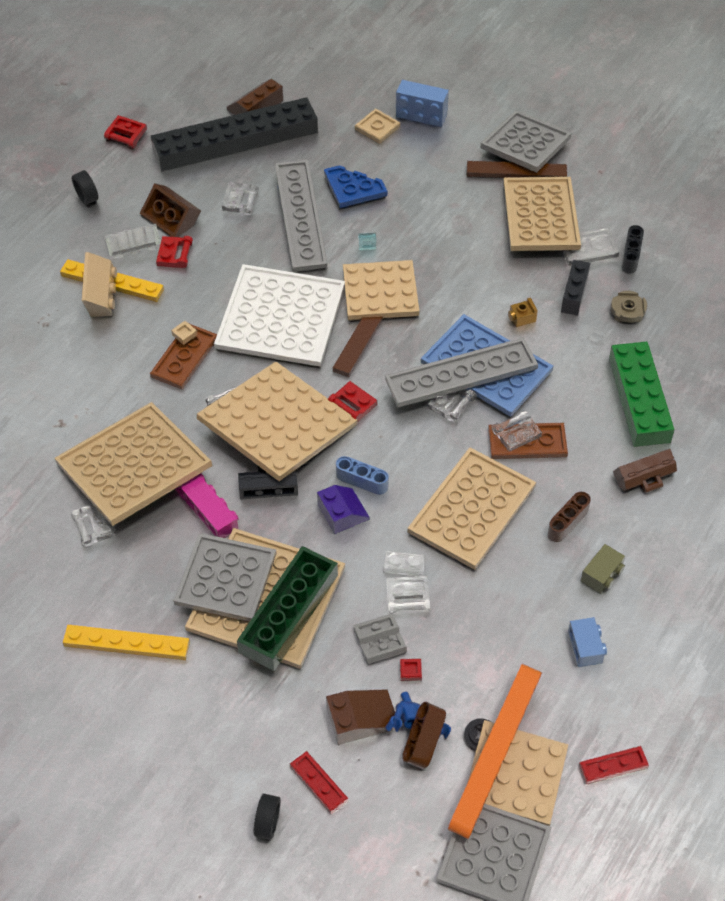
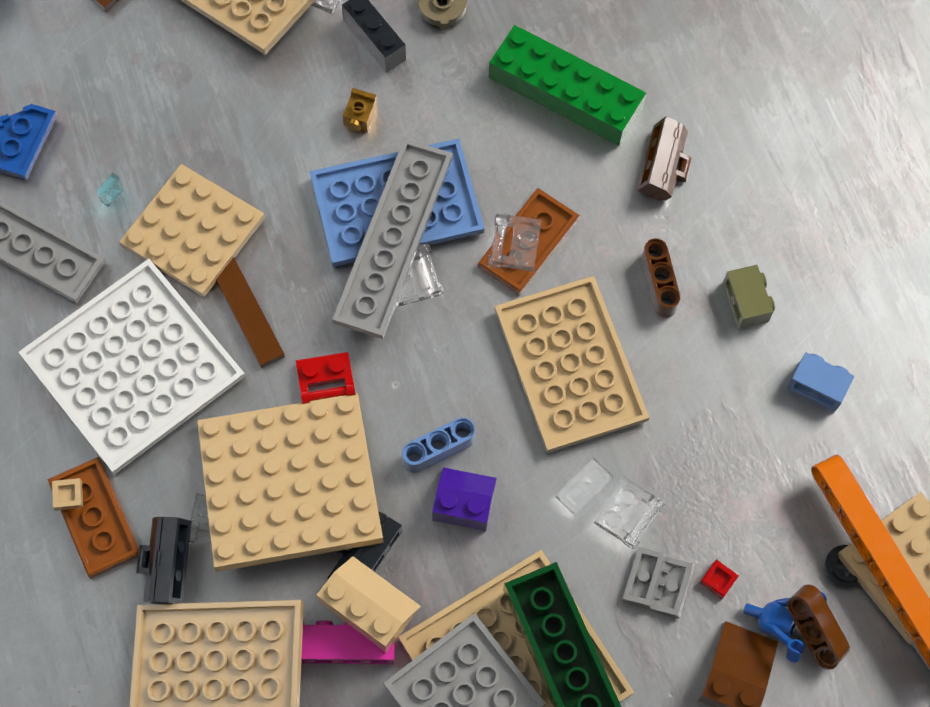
camera: 55 degrees left, 15 degrees up
none -> black piece [136,517,192,604]
none -> tan slope [316,557,421,653]

